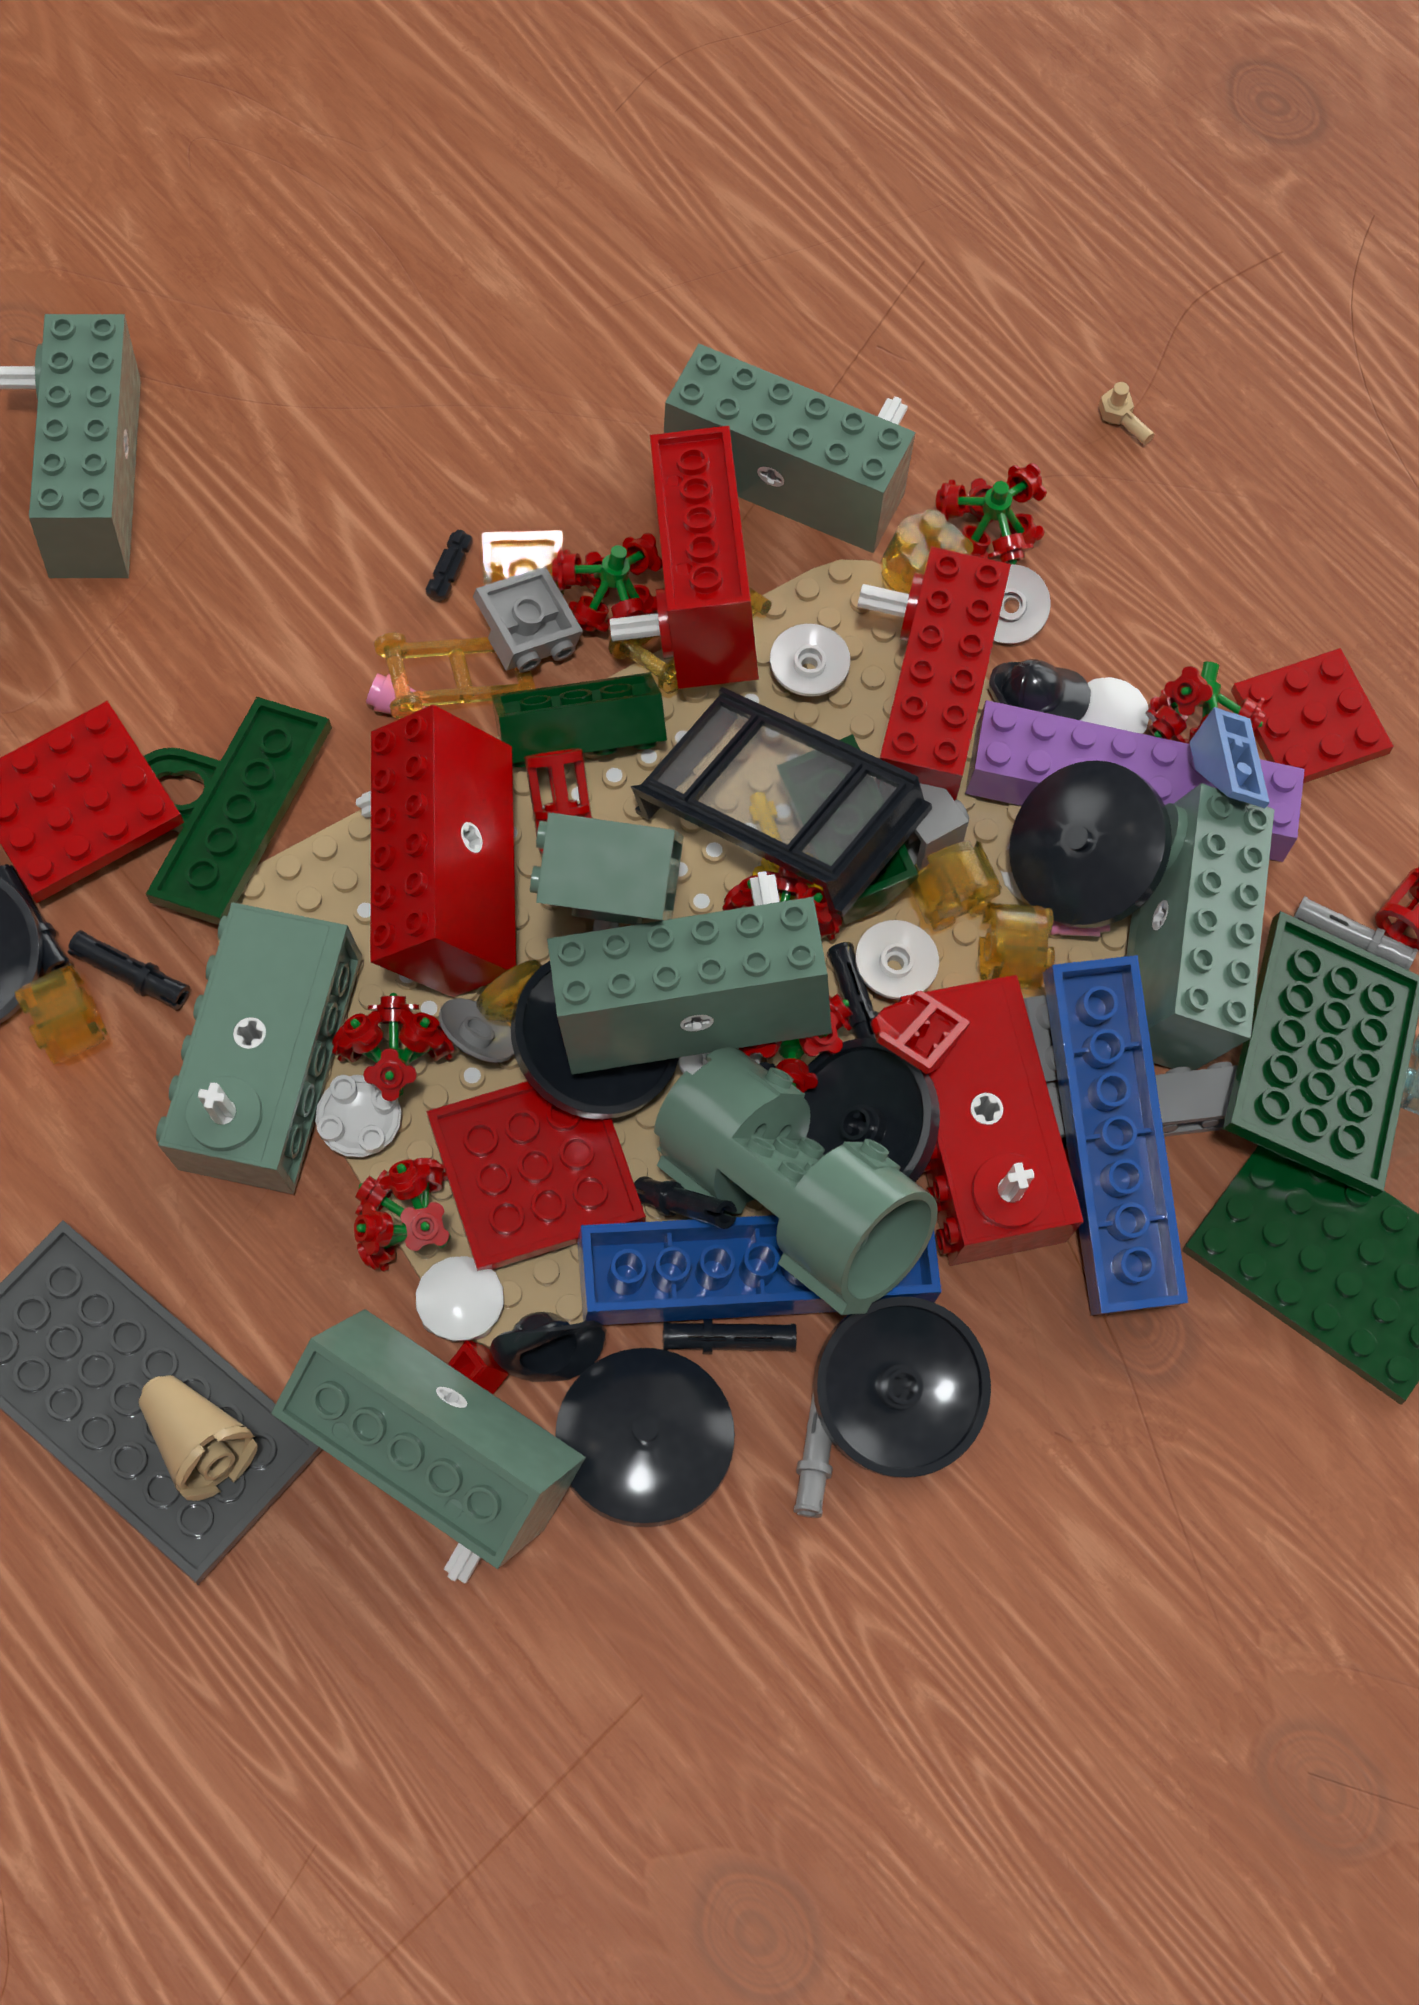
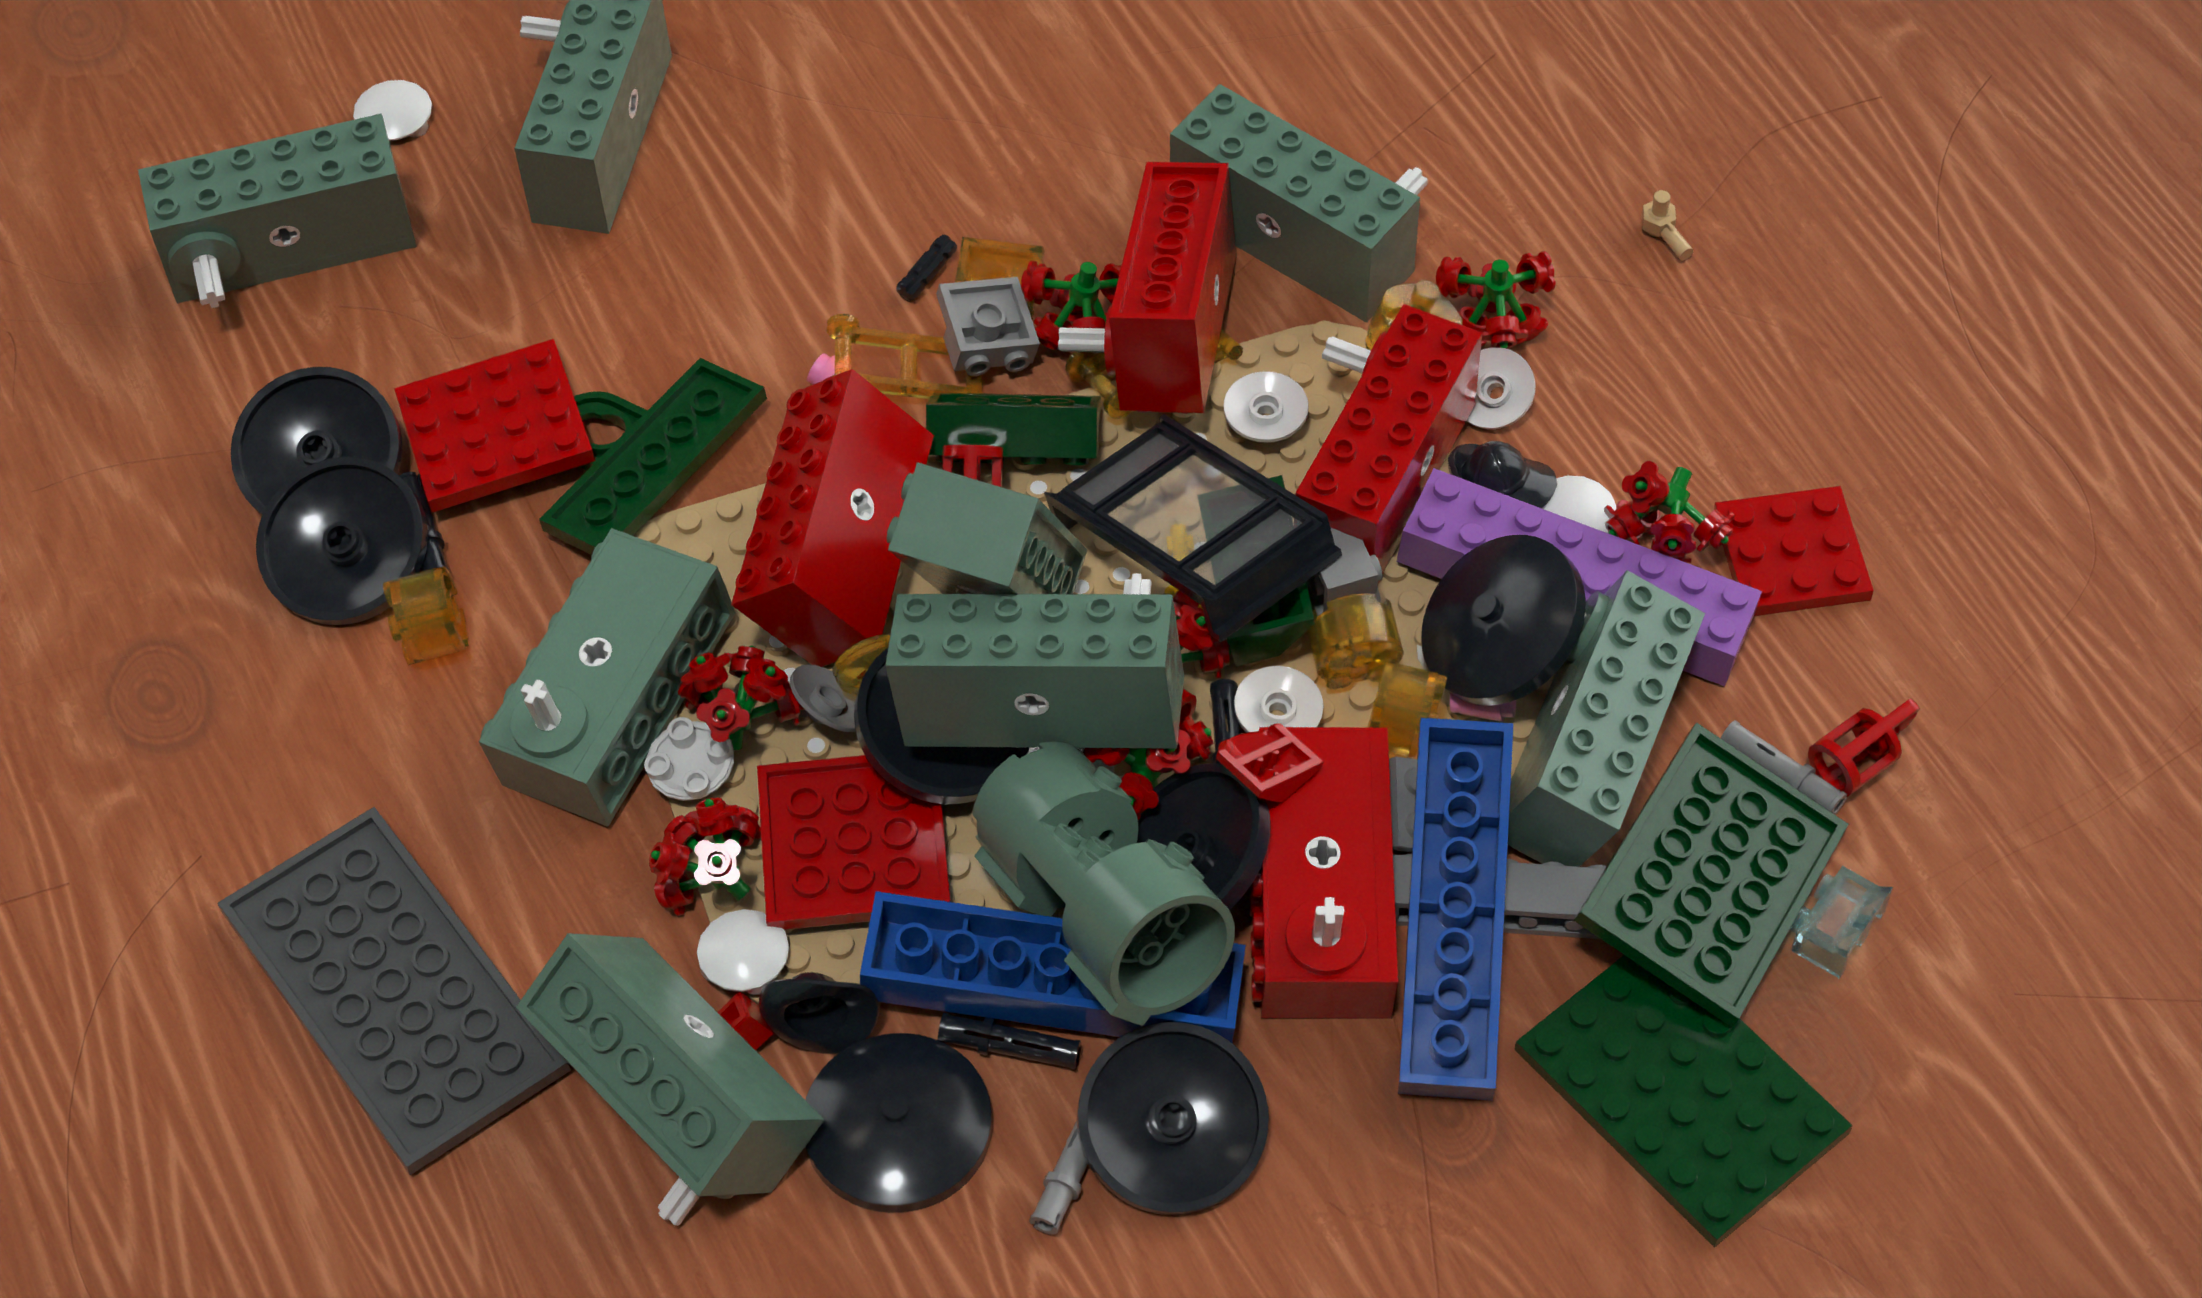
camera: 20 degrees right, 10 degrees down
black pin [68,930,190,1010] -> none
tan cone [139,1375,257,1501] -> none
black pin [634,1176,737,1229] -> none
medium blue slope [1190,707,1270,808] -> none

